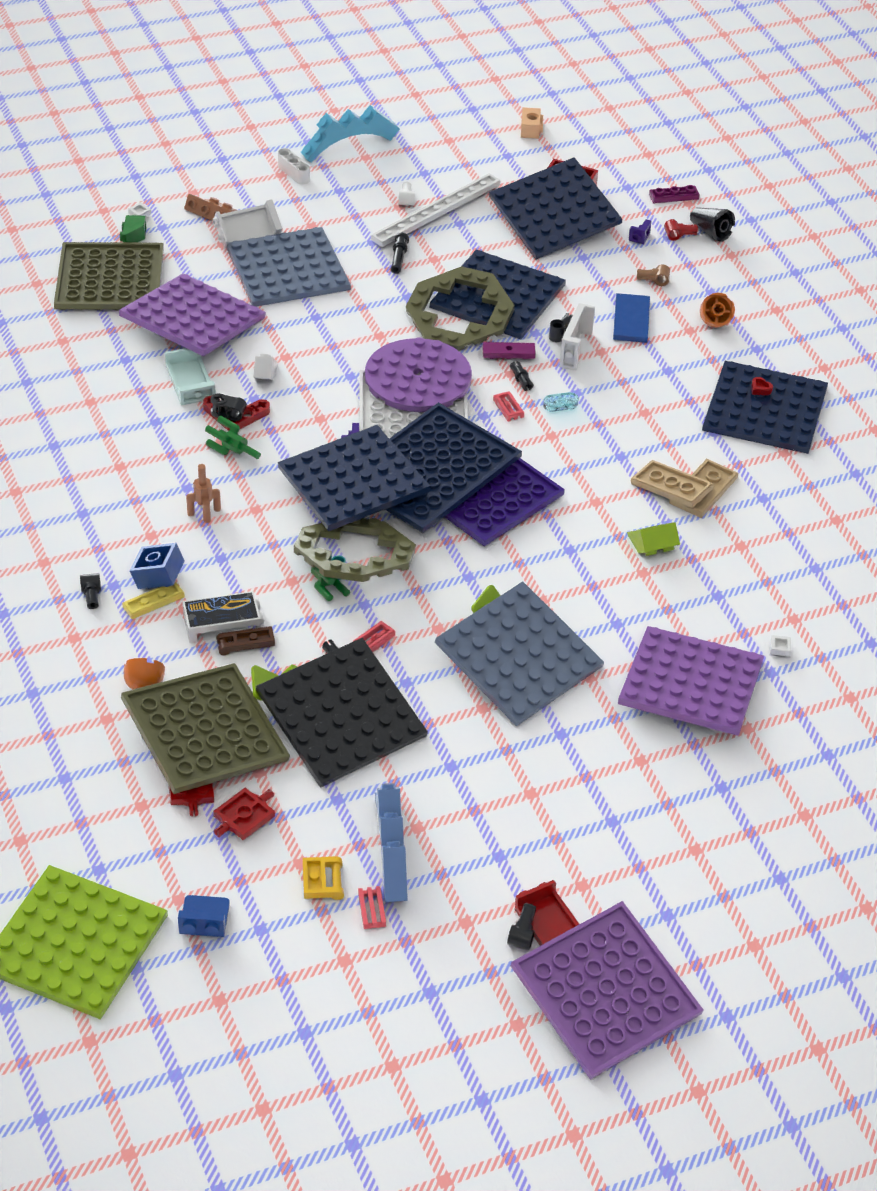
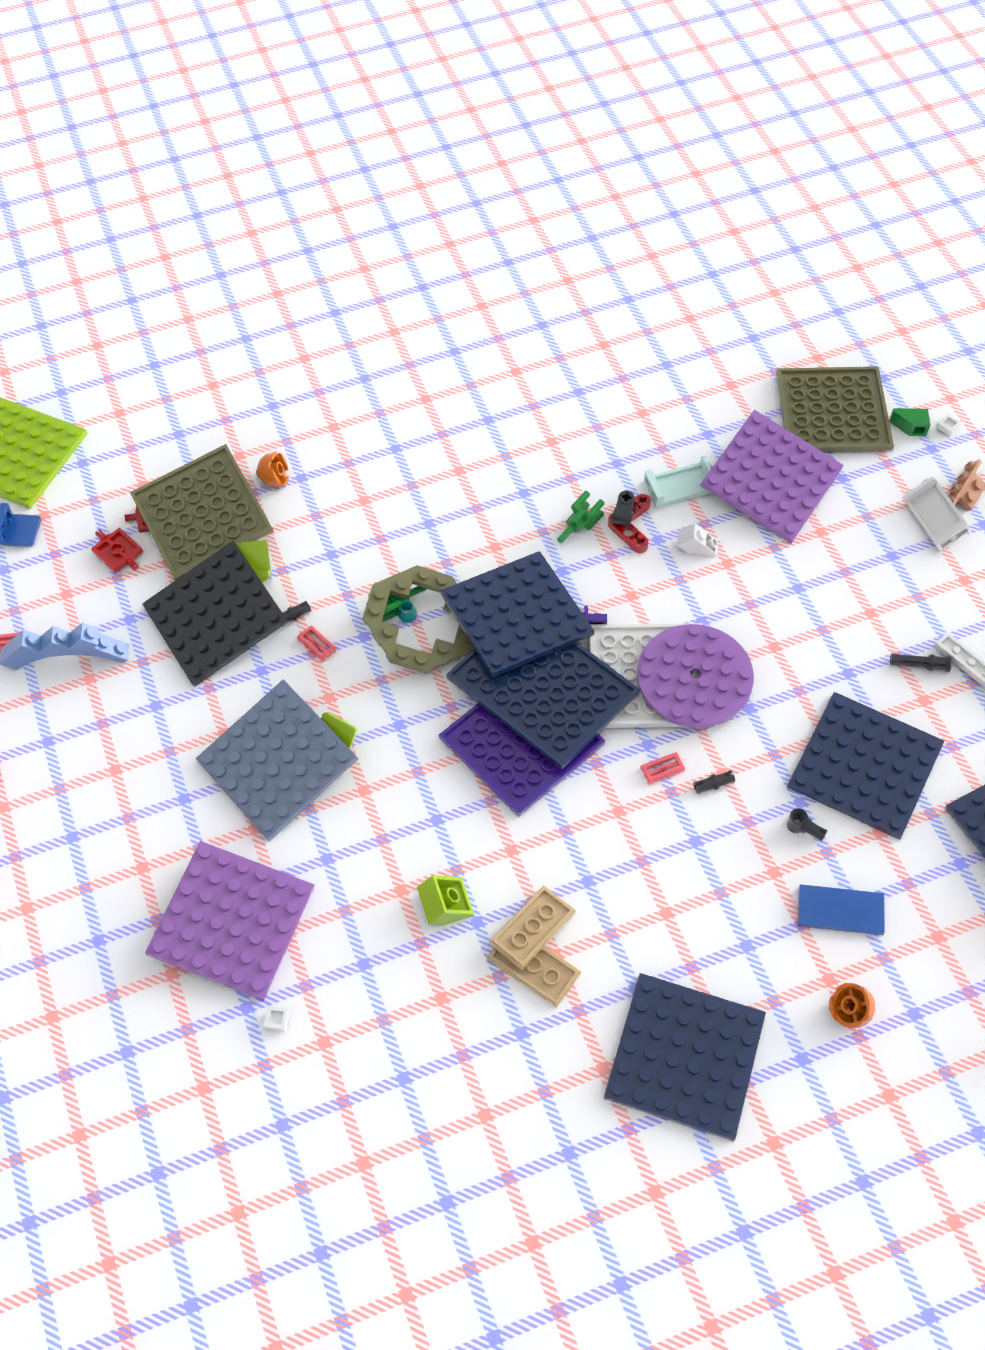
camera: 95 degrees right, 15 degrees up
black pin [80,573,101,609] -> none
light yellow tile [122,581,185,619] -> none
blue brick [130,543,185,589] -> none
panel [182,591,264,643] -> none
nougat plant [186,464,221,523] -> none
reddish brown plate [216,626,275,656] -> none
sand blue plate [226,227,351,307] -> none
yellow plate [302,856,344,900] -> none
olive plate [405,266,514,351] -> none
magenta tile [482,342,536,360] -> none
clear light blue plate [543,392,579,412] -> none
white panel [559,303,595,371] -> none
medium nougat pin [637,264,670,287] -> none
red tile [751,377,773,395] -> none

